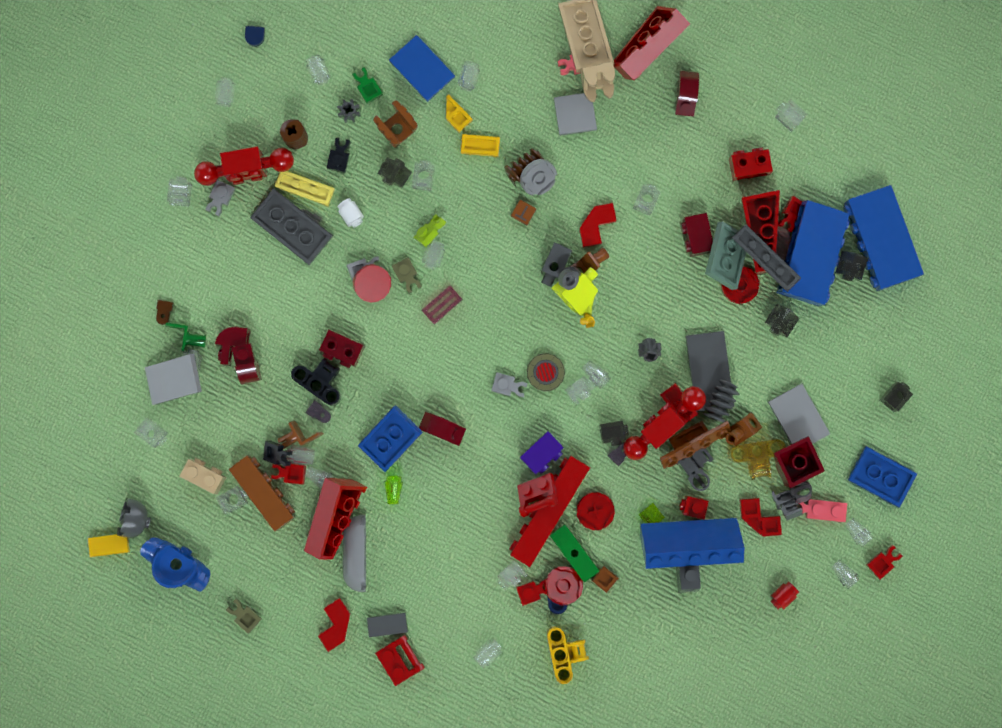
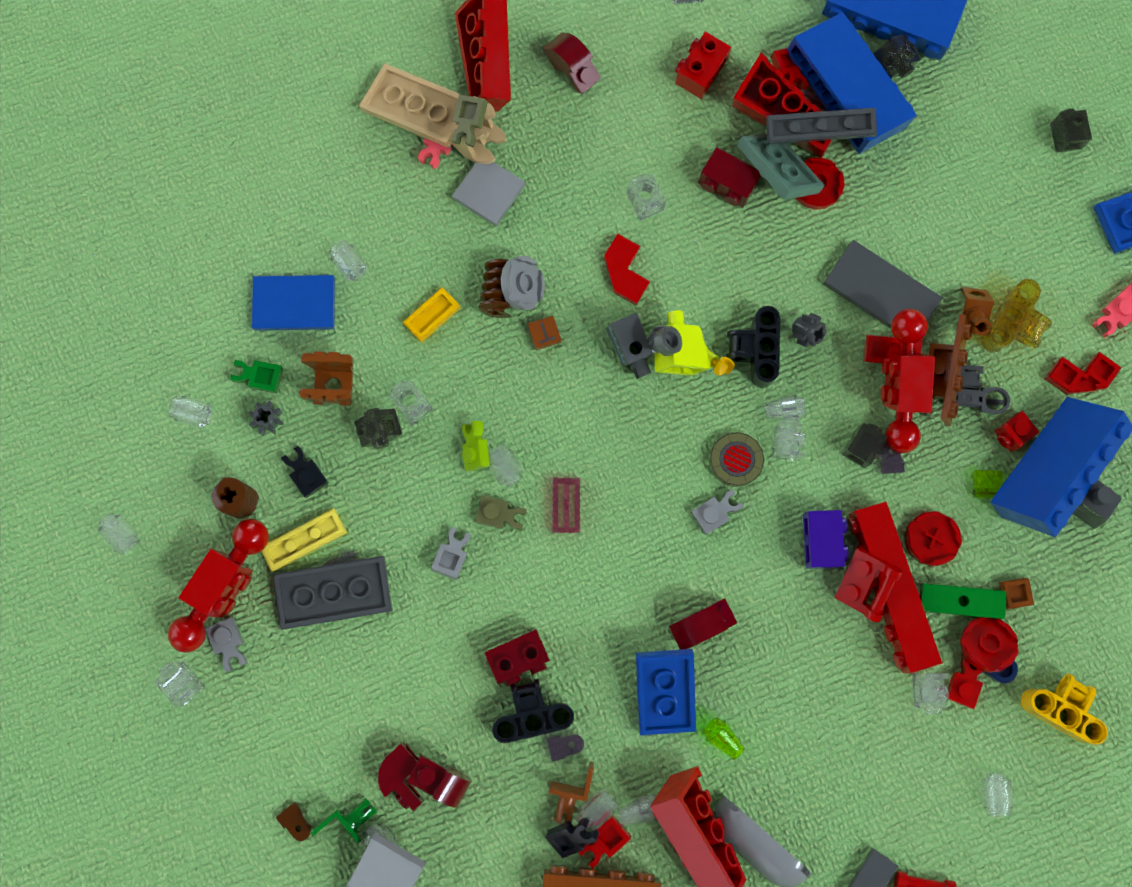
camera: 50 degrees left, 5 degrees down
dark blue tile [245,26,265,47] -> none
white brick [337,198,364,228] -> none
tile [353,264,391,303] -> none
yellow tile [446,94,473,133] -> none
dark orange bracket [570,248,609,274] -> none
dark grey piece [703,379,740,423] -> none
clear smoke brick [765,304,800,337] -> none
light grey tile [768,384,830,444] -> none
dark grey piece [772,481,812,521] -> none
dark red slope [773,436,825,488] -> none
none -> olive plate [451,94,488,147]
none -> black piece [726,306,780,388]

